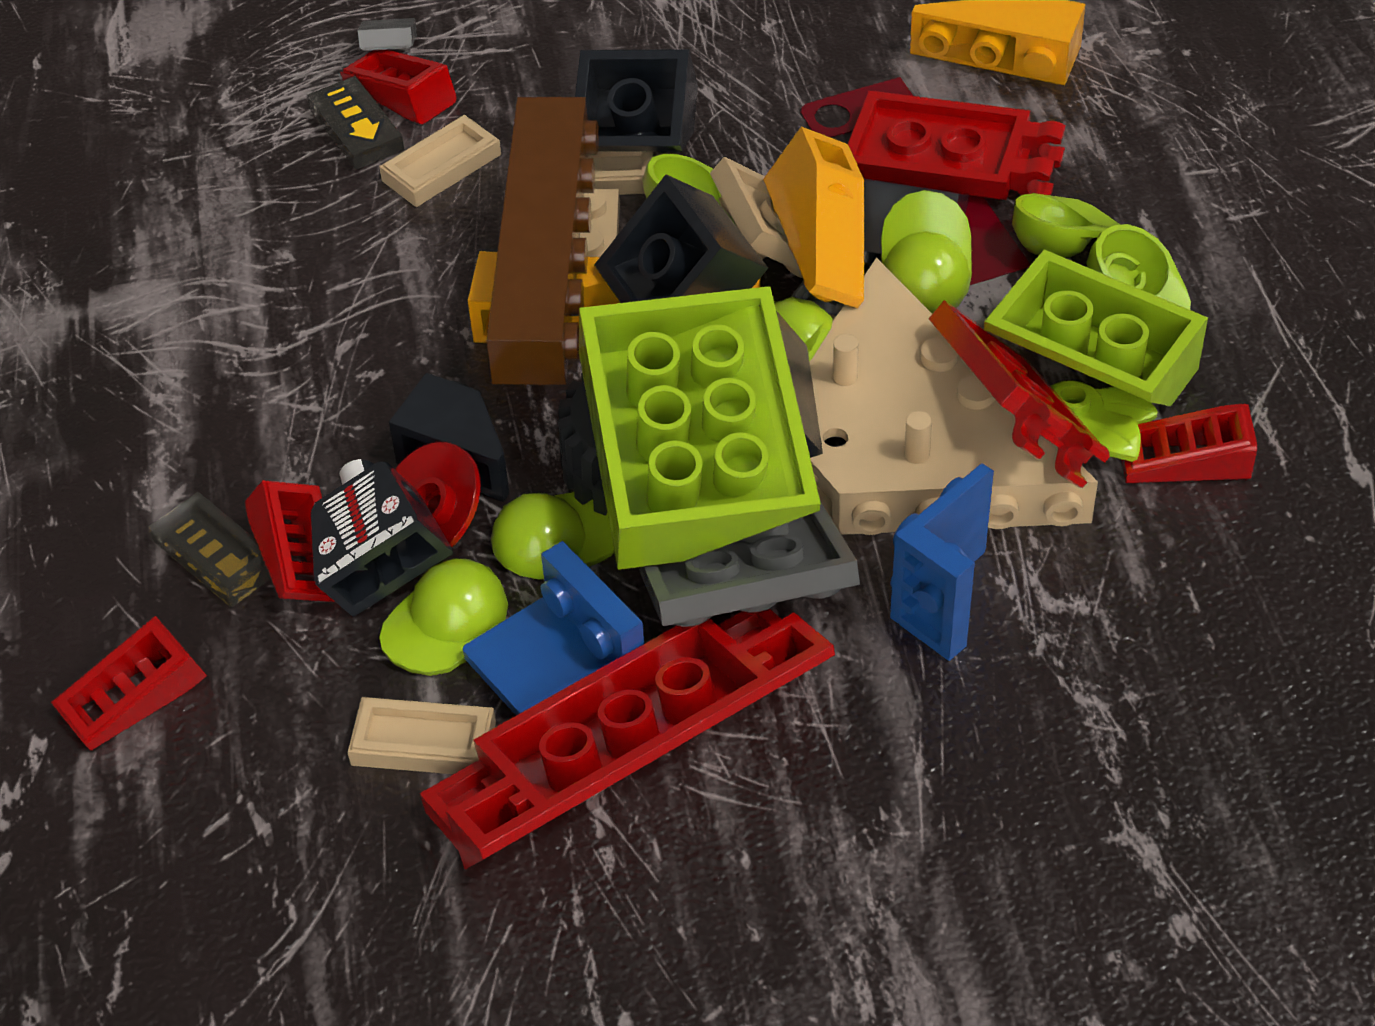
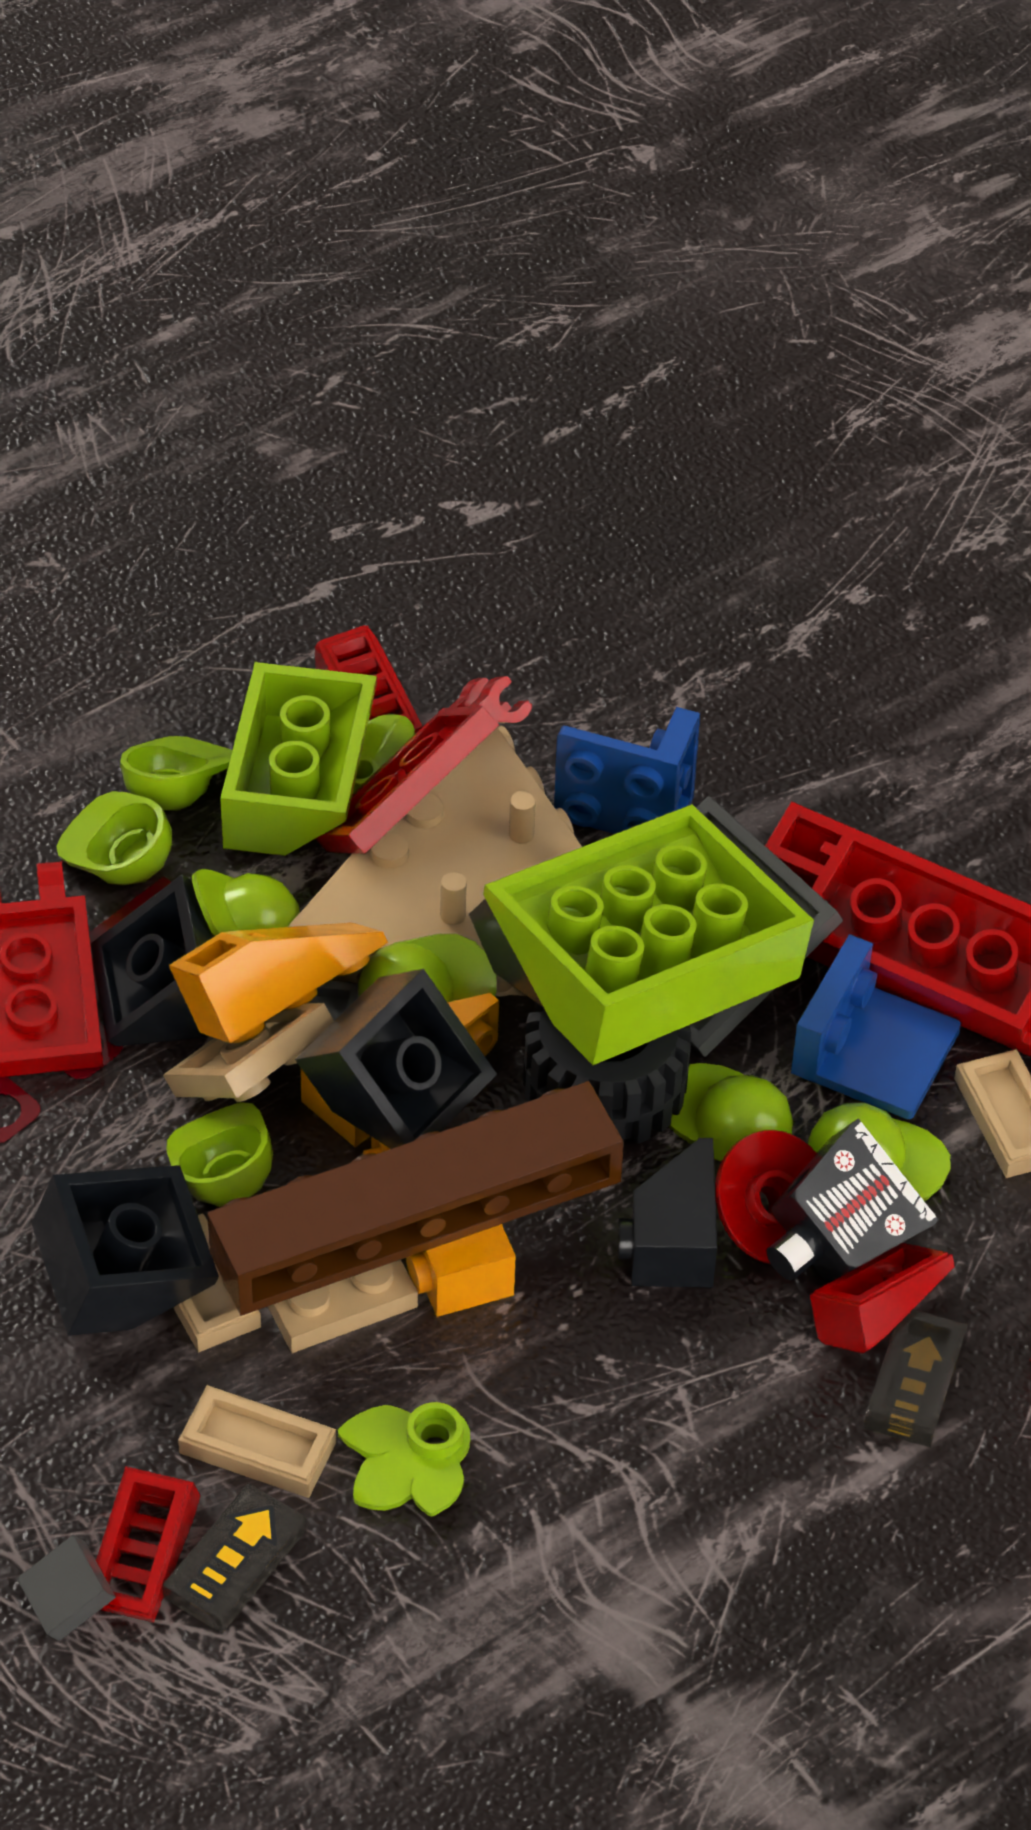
camera: 120 degrees left, 0 degrees up
none -> lime plate [338,1402,470,1517]

